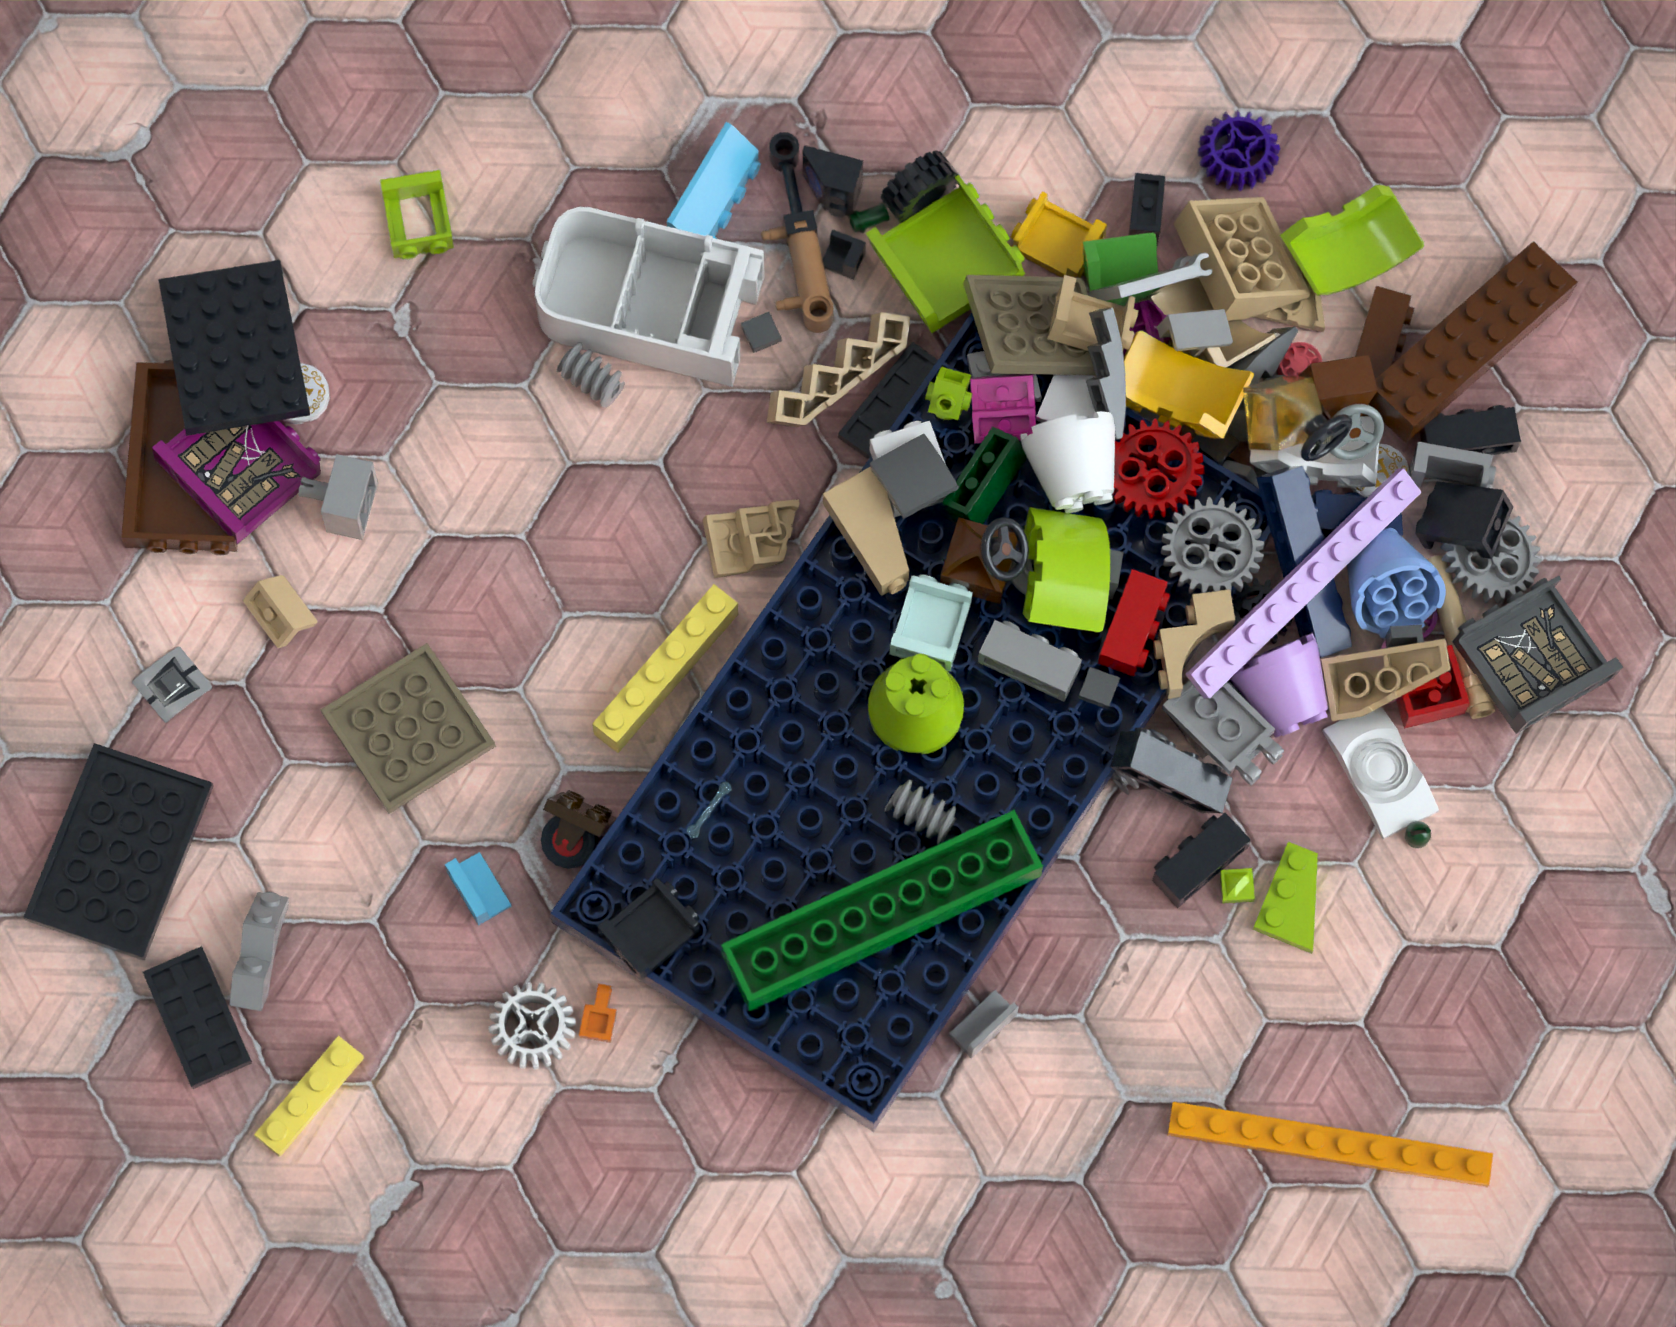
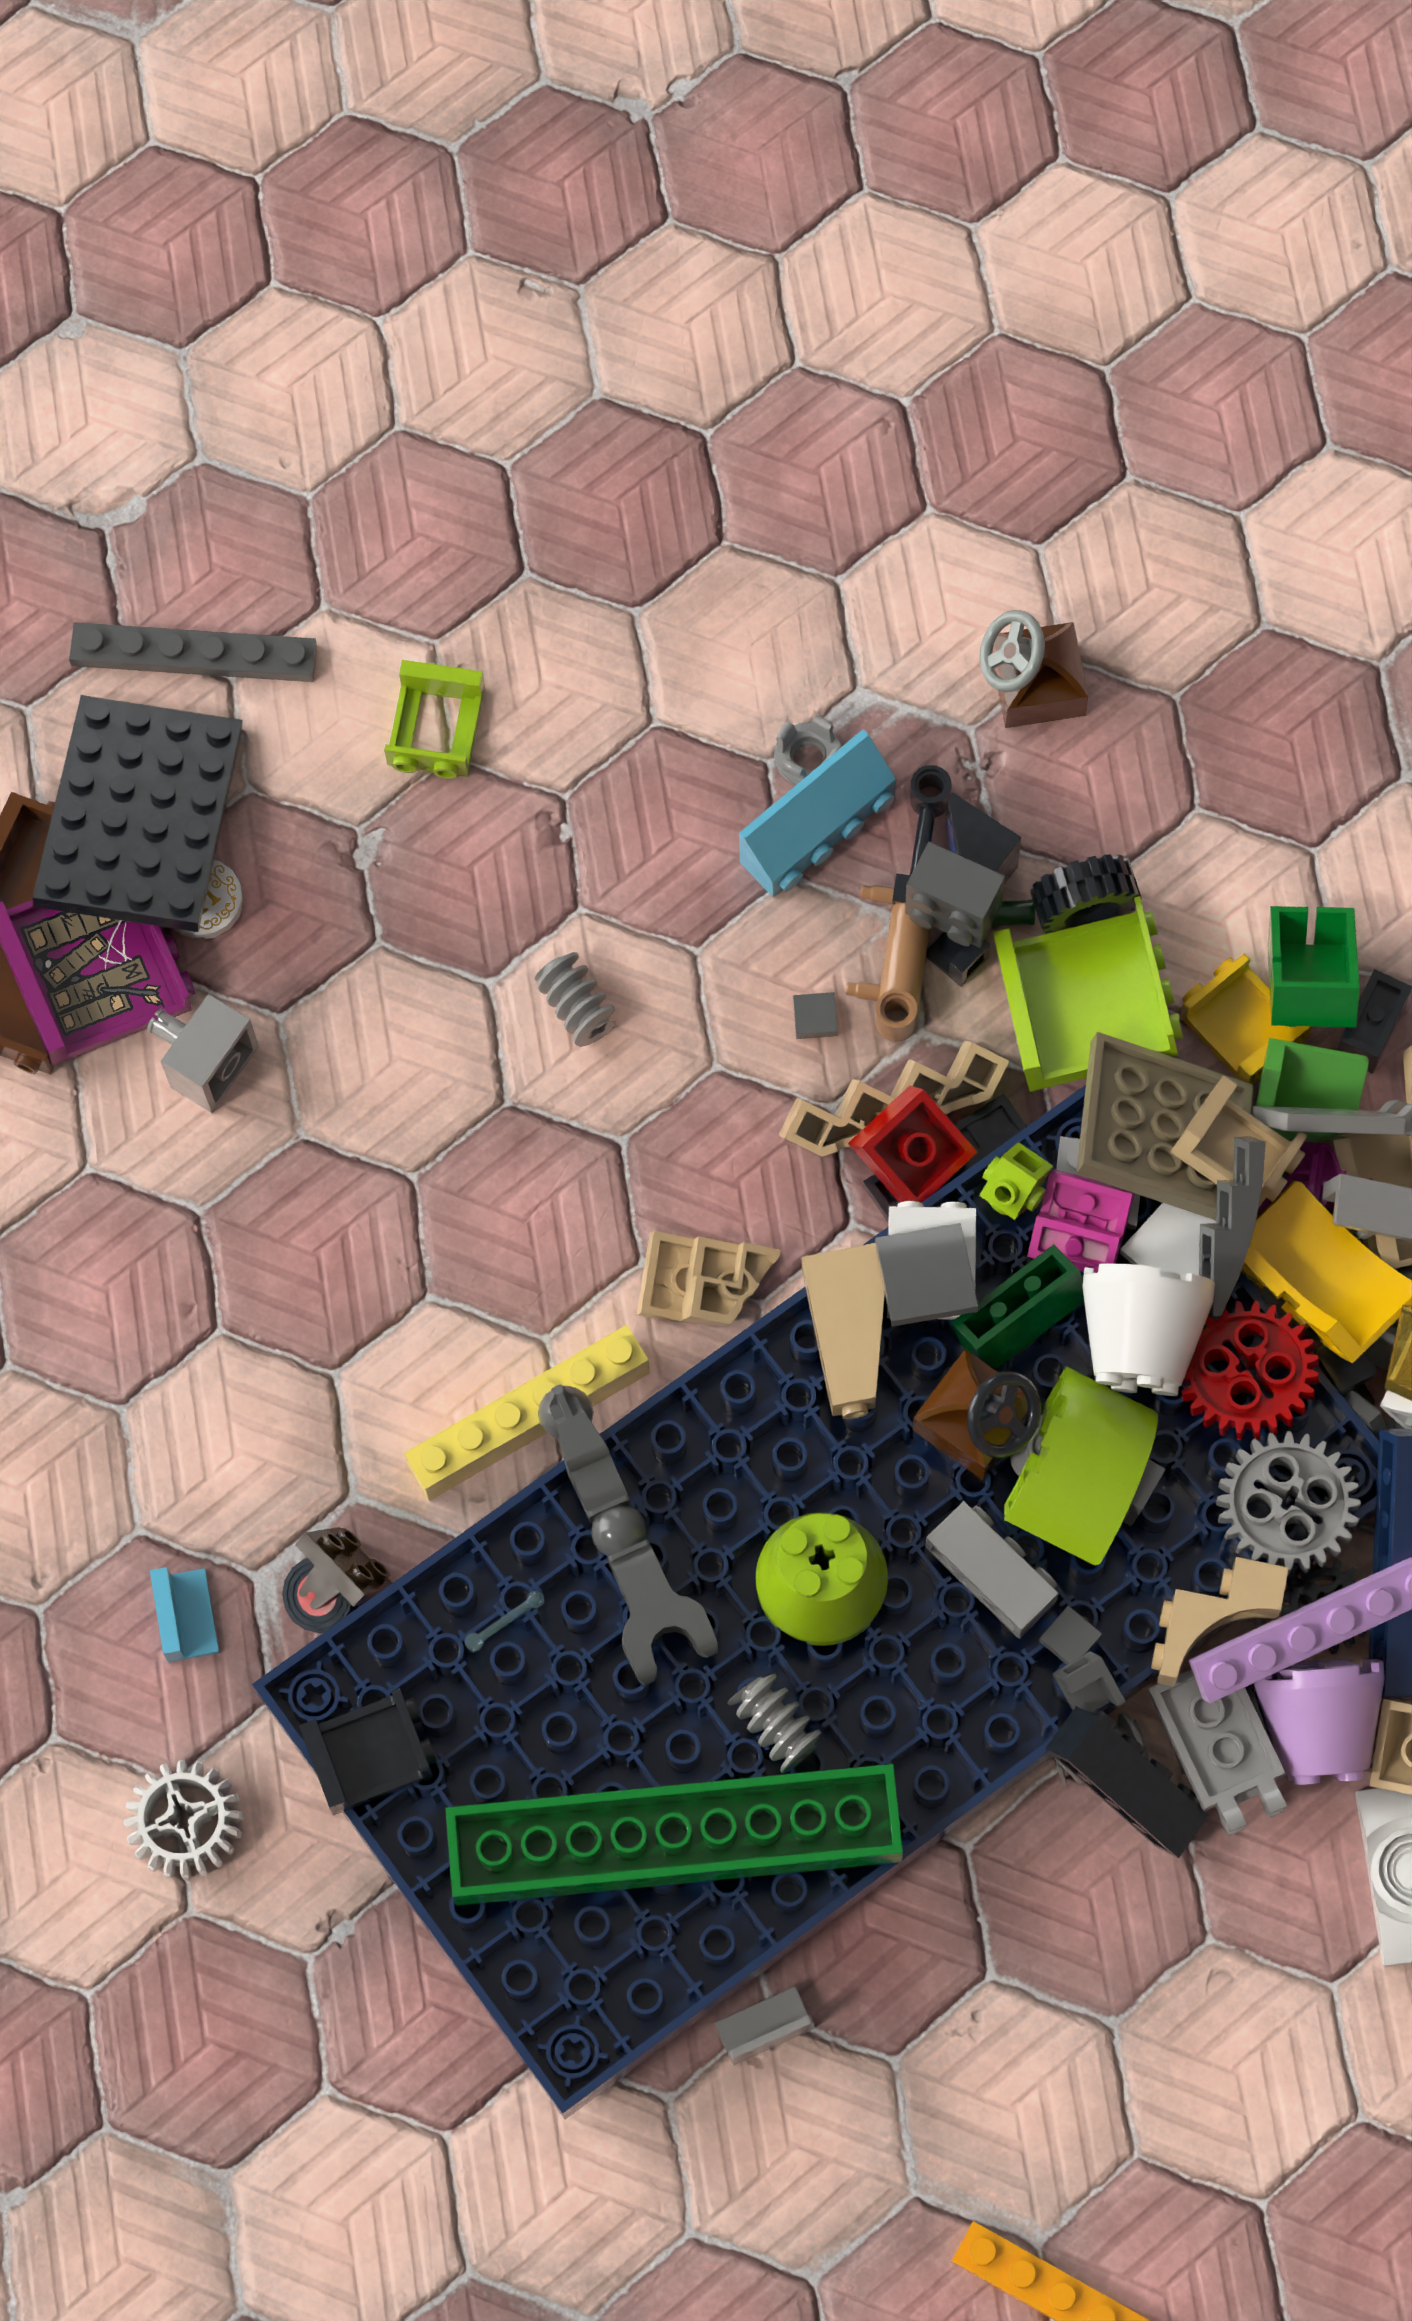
camera: 25 degrees right, 0 degrees up
tan panel [242,575,317,648] -> none
dark tan plate [321,643,496,814] -> none
white piece [533,207,764,387] -> none
orange plate [579,984,617,1043] -> none
light aqua panel [890,575,972,672] -> none
red brick [1098,569,1171,676] -> none
black brick [1152,812,1251,908] -> none
lime tile [1220,868,1255,903] -> none
lime wing [1253,842,1318,954] -> none
none -> dark grey plate [69,622,317,682]
none -> dark grey piece [538,1385,718,1686]
none -> light grey piece [774,716,841,785]
none -> red brick [848,1086,977,1203]
none -> dark grey brick [905,842,1005,948]
none -> reddish brown piece [980,610,1088,728]
none -> dark grey panel [1052,1651,1126,1713]
none -> green piece [1268,906,1360,1028]

